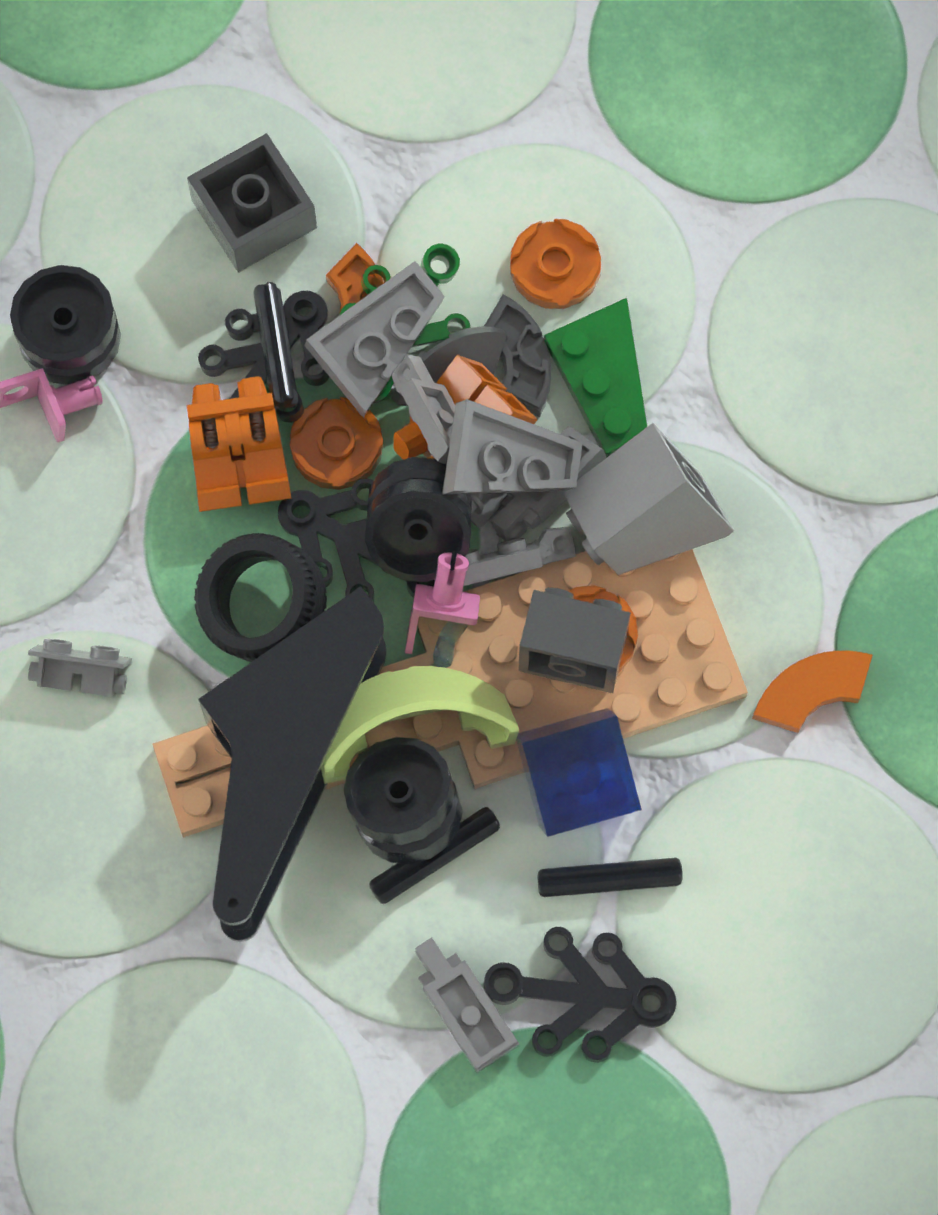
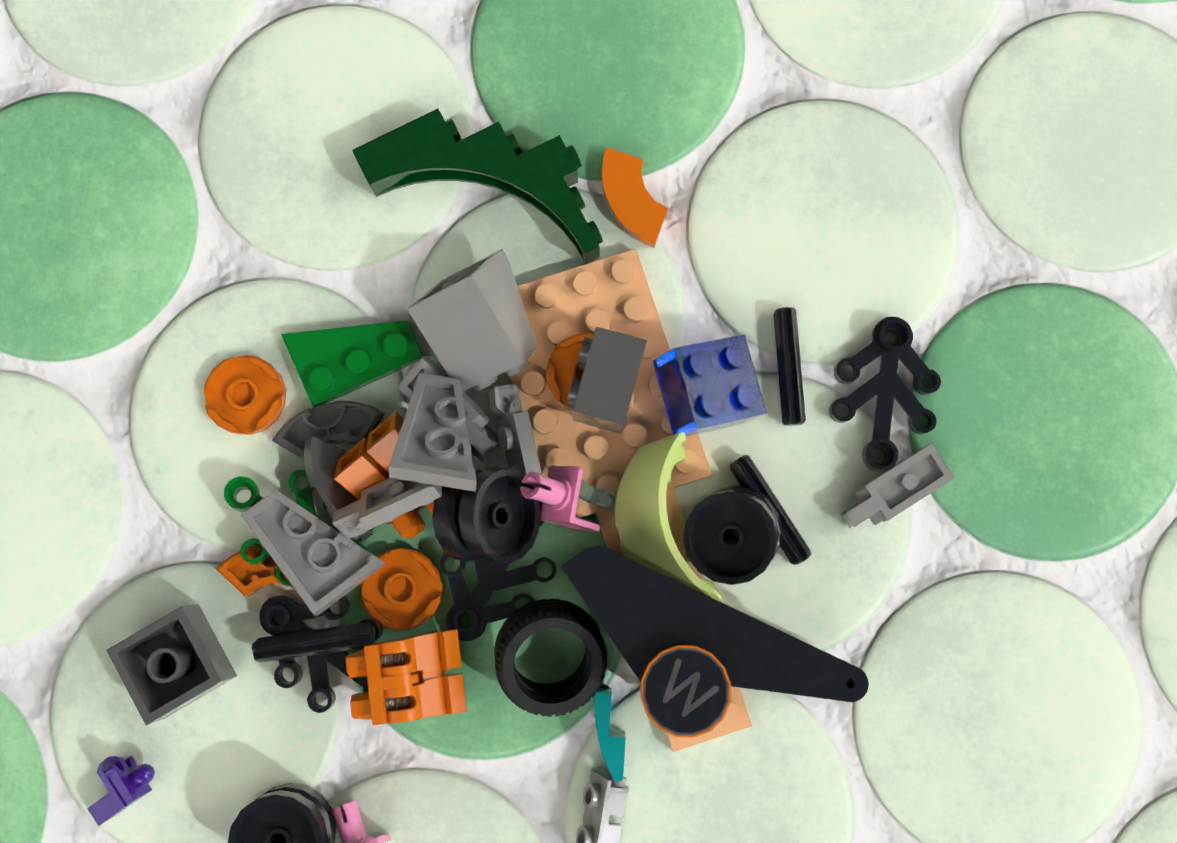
camera: 85 degrees left, 10 degrees up
none -> dark purple piece [87,756,155,826]
none -> dark green arch [352,108,603,264]
none -> teal slope [594,687,626,781]
none -> black tile [640,645,731,738]

